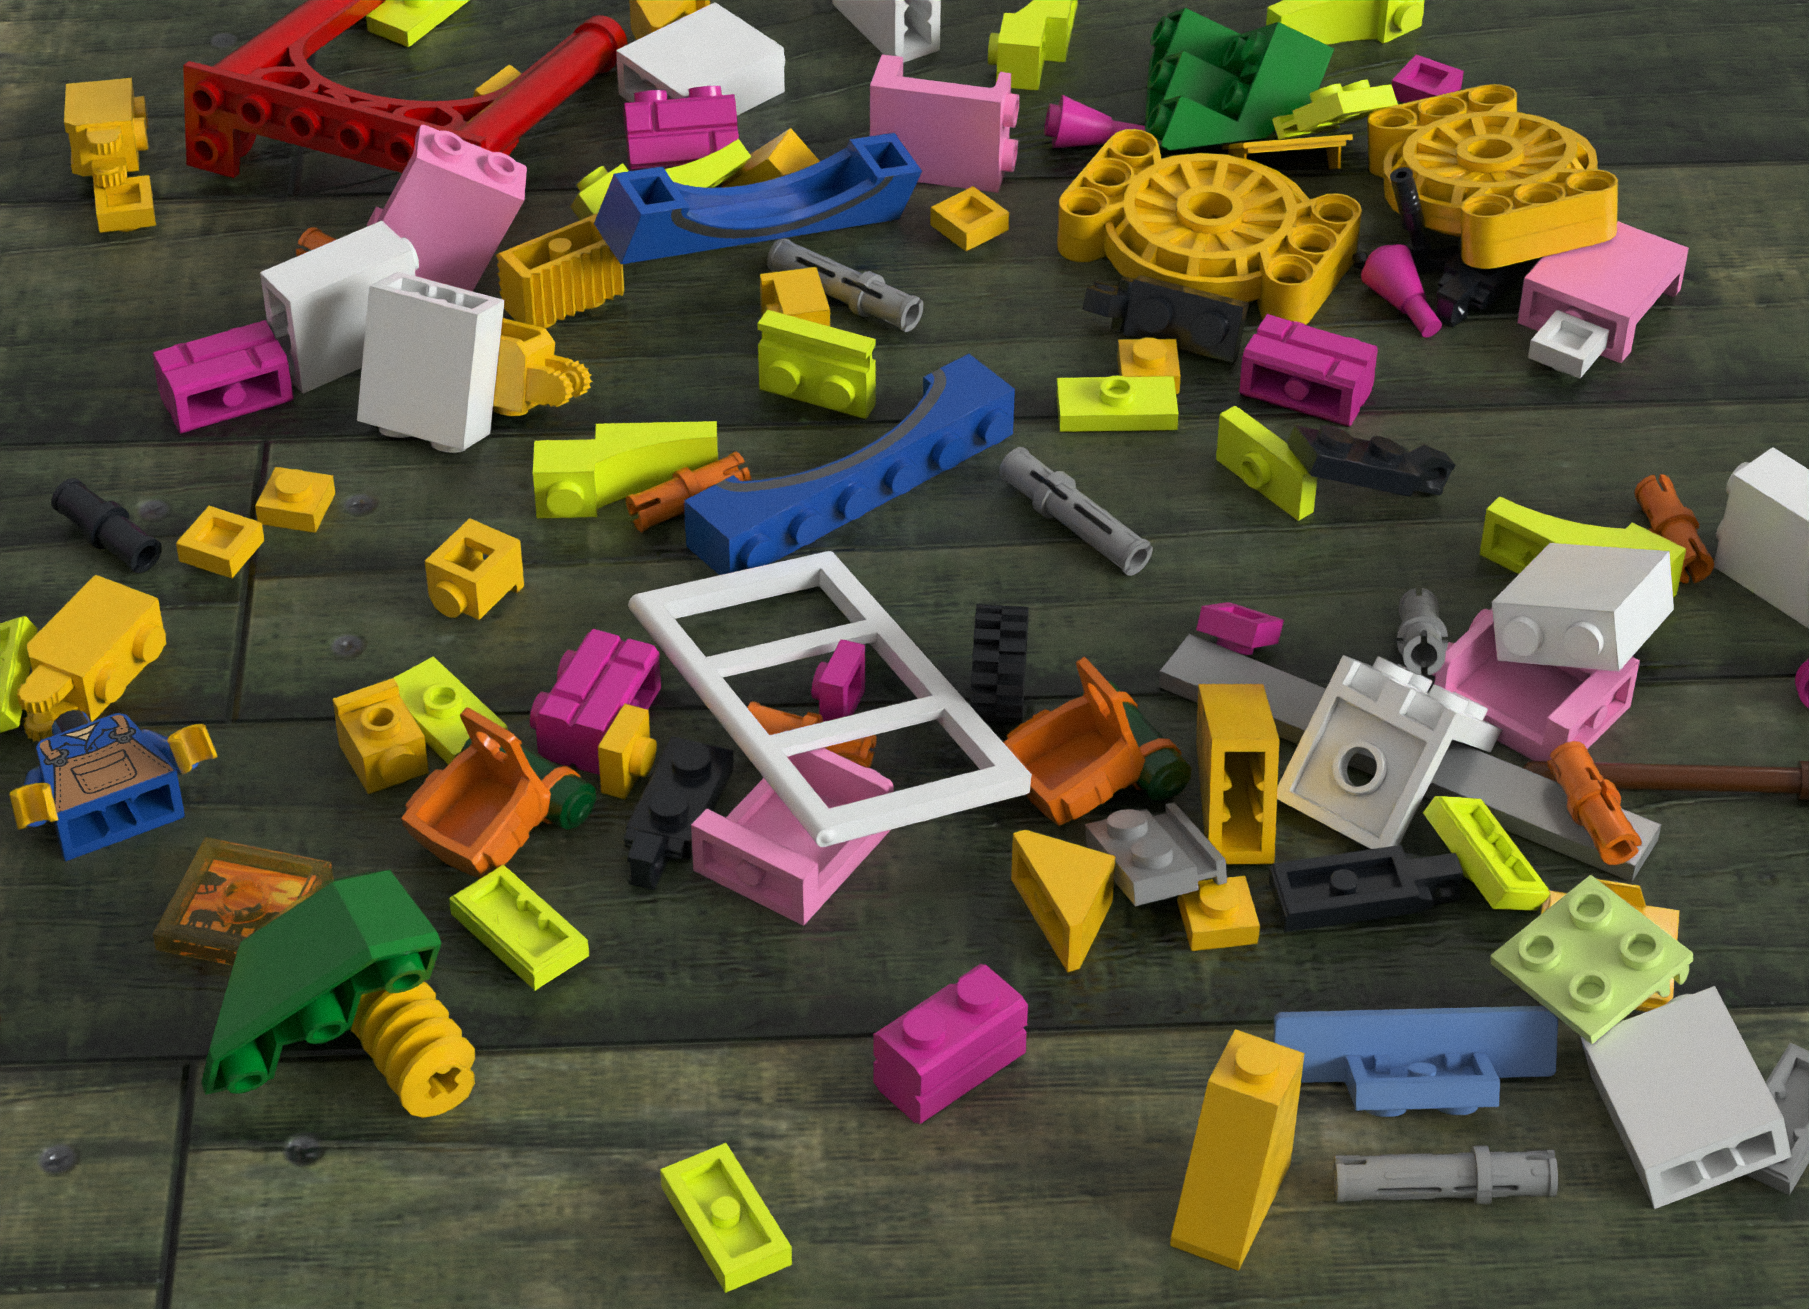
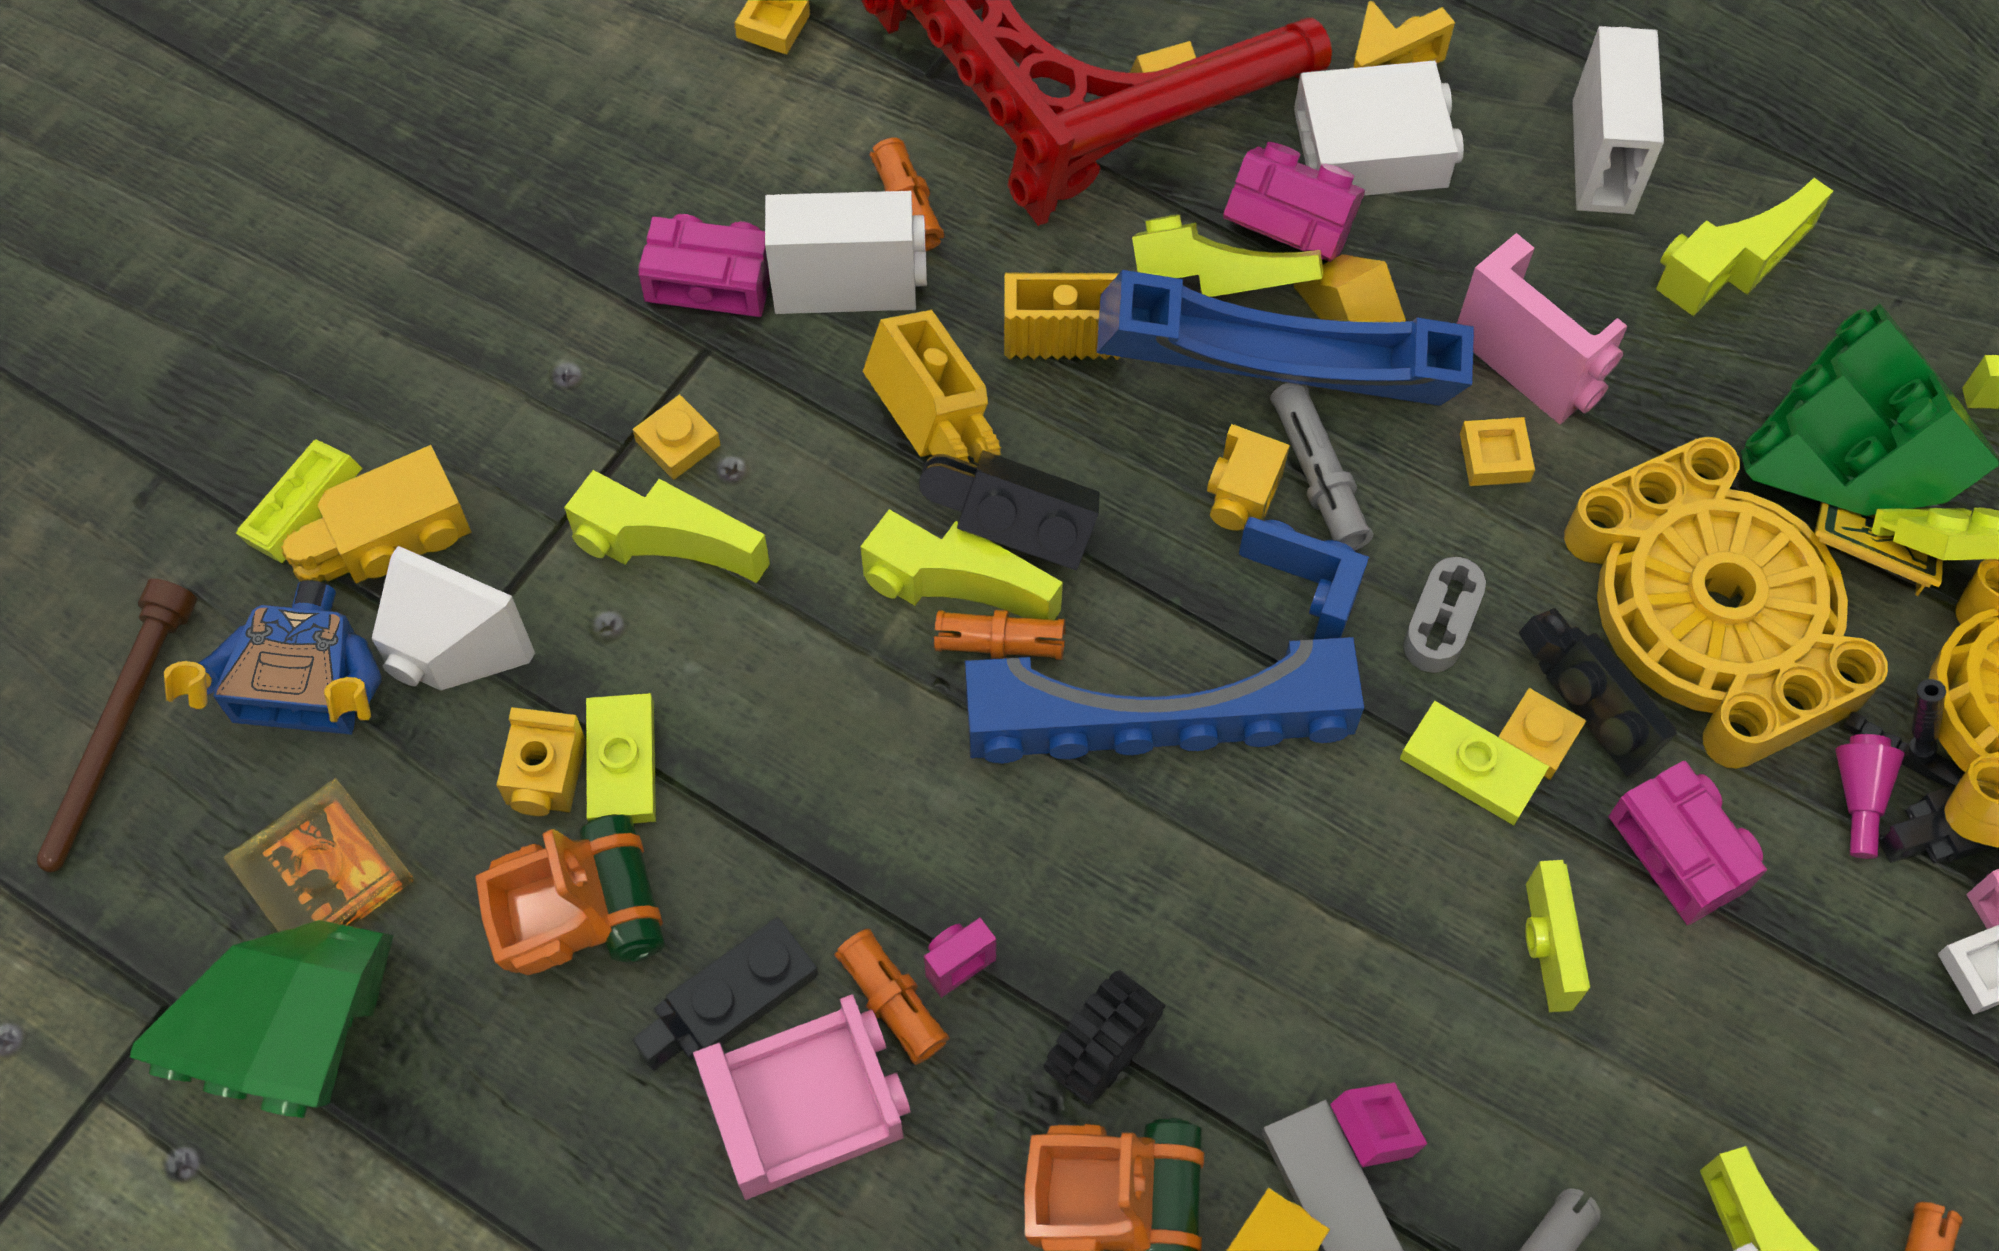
camera: 35 degrees right, 20 degrees up
black pin [51,478,162,573] -> none
yellow plate [176,506,265,578] -> none
yellow piece [351,982,475,1118] -> none
white brick [357,272,505,453] -> none
bright pink panel [367,125,527,291] -> none
yellow brick [425,518,524,620] -> none
neon yellow plate [449,865,589,991] -> none
dark pink brick [530,629,661,775] -> none
yellow plate [598,703,657,800] -> none
white door [628,551,1032,847] -> none
neon yellow plate [757,309,876,419] -> none
light grey pin [999,447,1153,576] -> none
dark pink cone [1044,95,1145,148] -> none
black hinge [1287,425,1456,497] -> none
none -> white slope [372,546,535,691]
none -> neon yellow slope [564,470,770,583]
none -> black brick [919,450,1100,571]
none -> blue bracket [1239,517,1369,640]
none -> light grey beam [1403,557,1486,673]

